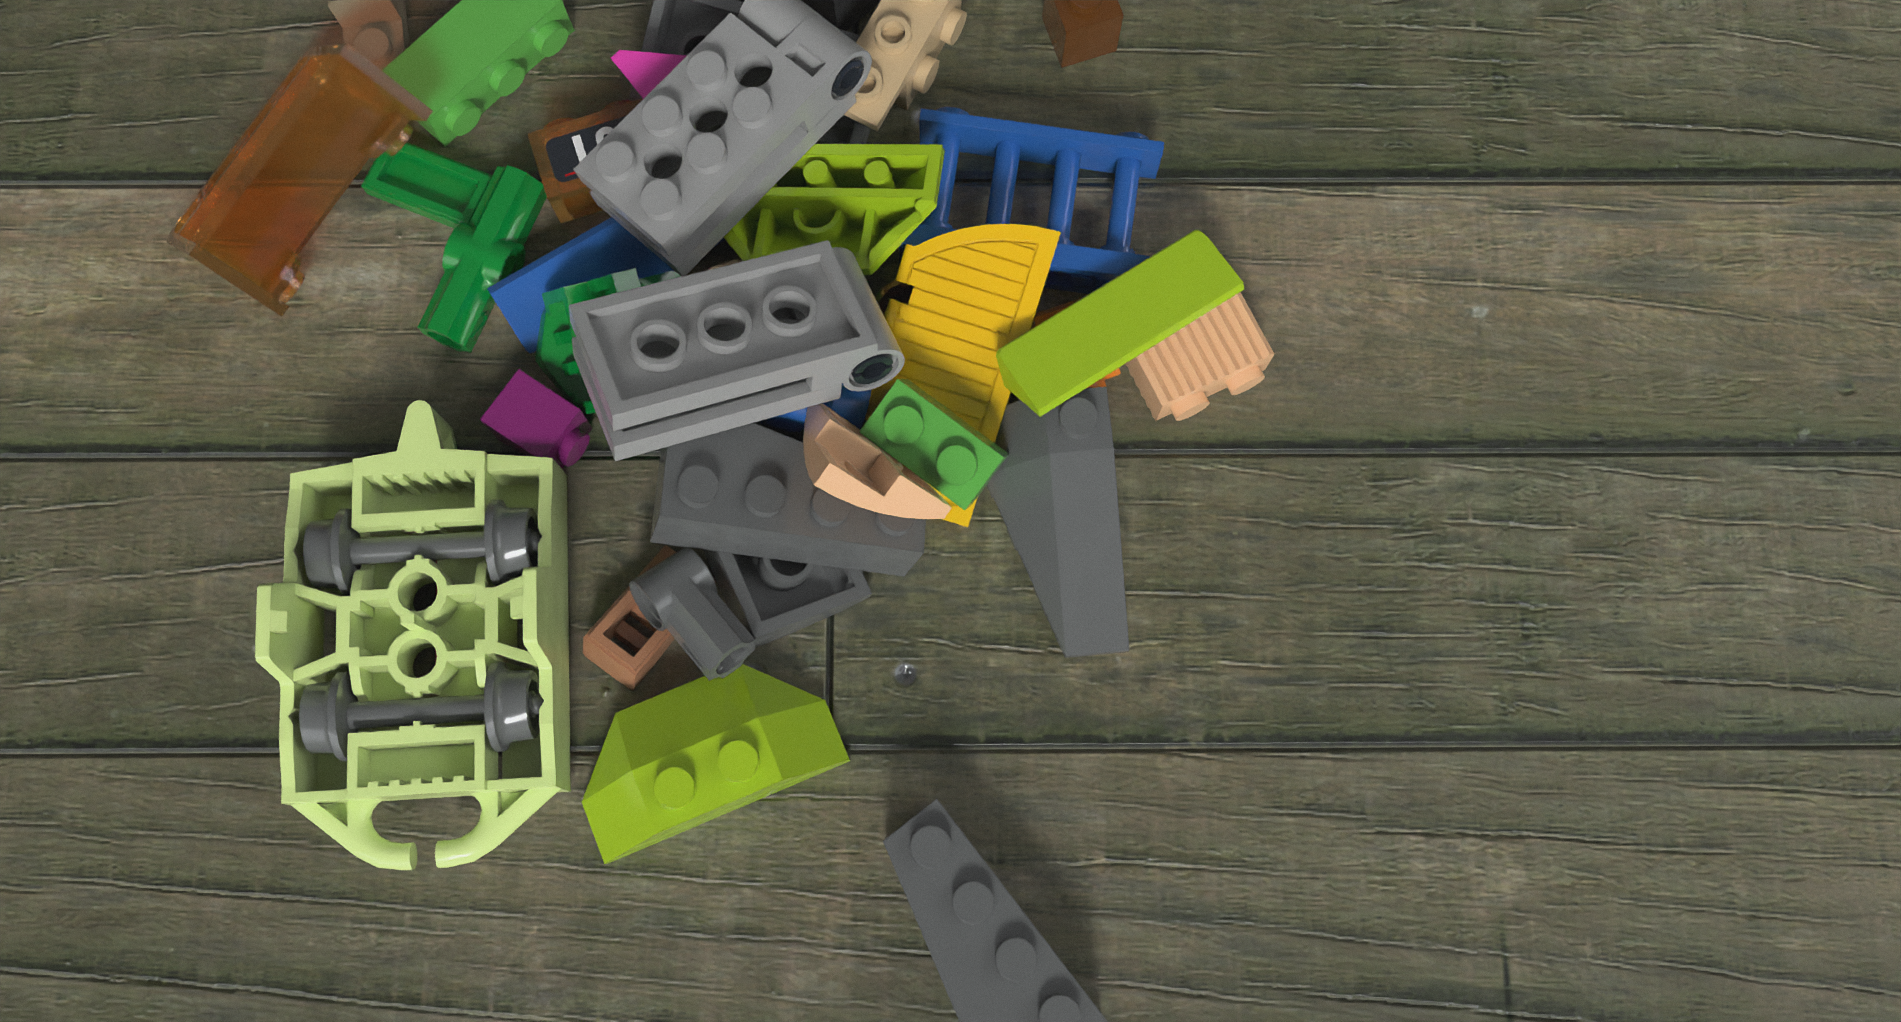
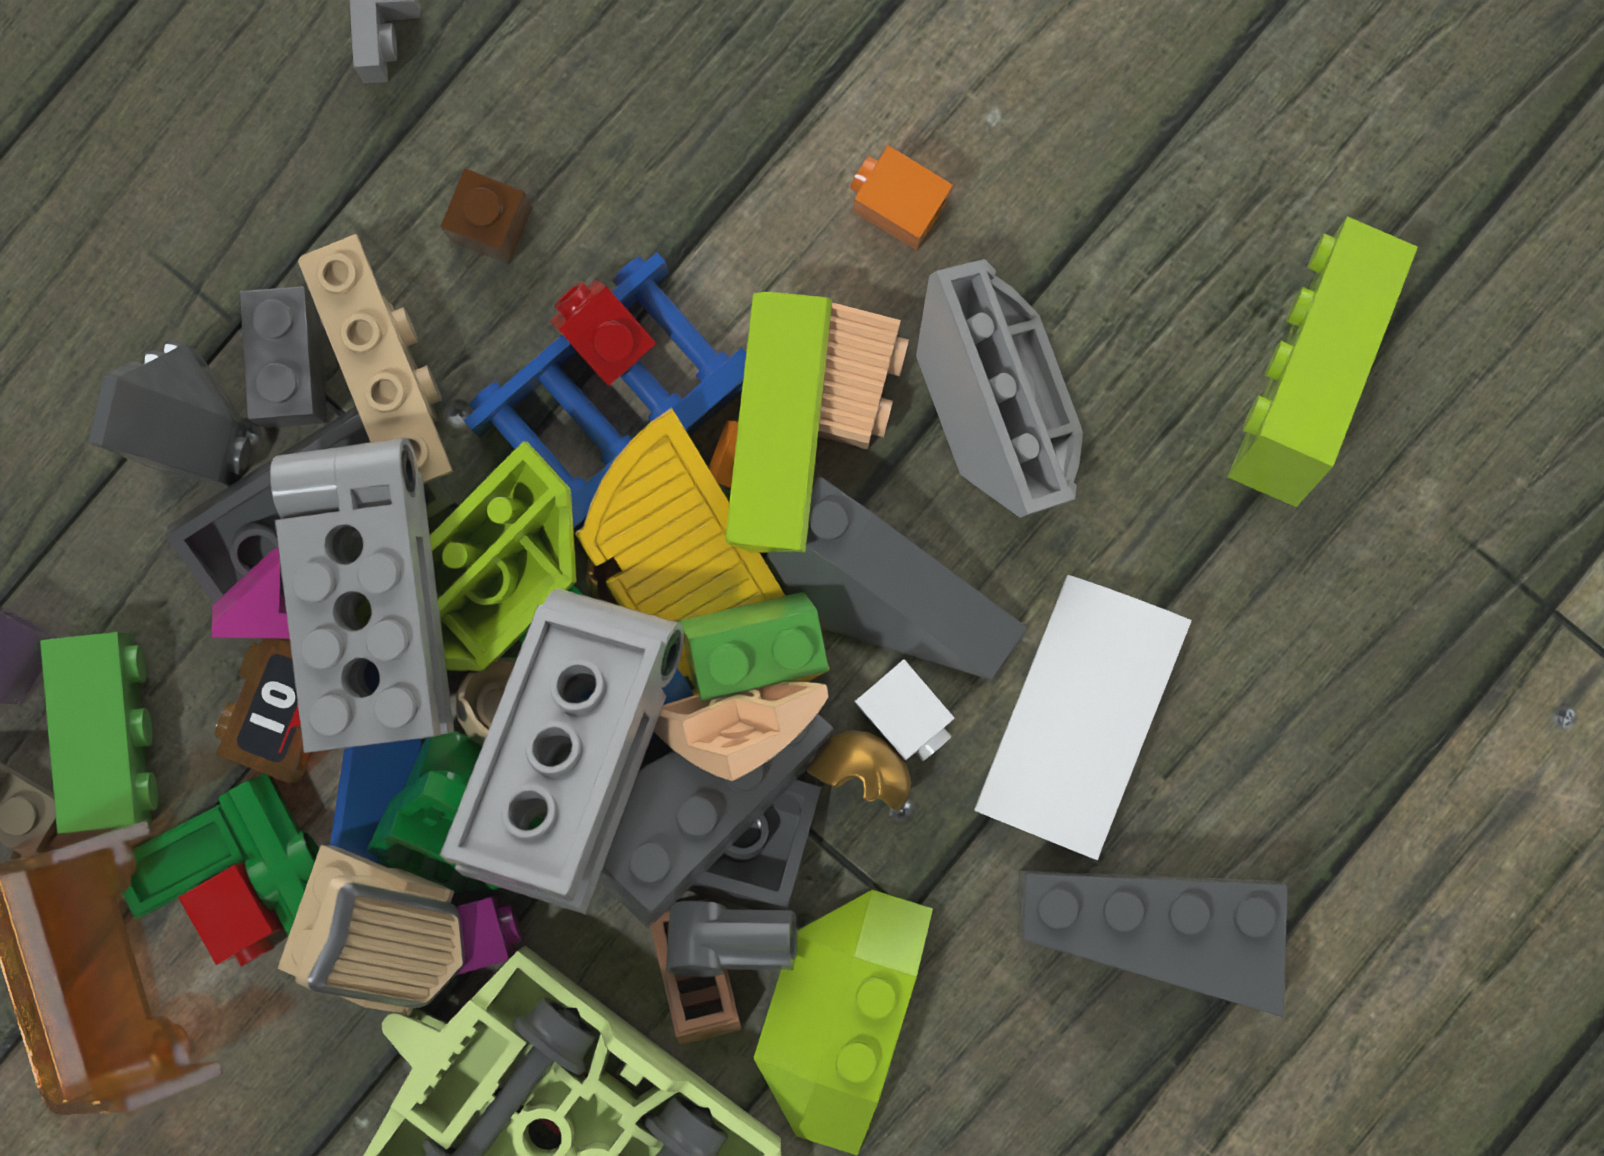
camera: 45 degrees left, 10 degrees up
none -> red brick [178,863,284,967]
none -> tan piece [277,845,465,1015]
none -> red bracket [550,280,657,386]
none -> pearl gold hair [806,730,911,811]
none -> orange brick [850,145,953,251]
none -> white brick [854,659,955,762]
none -> light grey wedge [916,259,1083,518]
none -> white slope [974,575,1192,860]
none -> lime wedge [1227,216,1418,508]

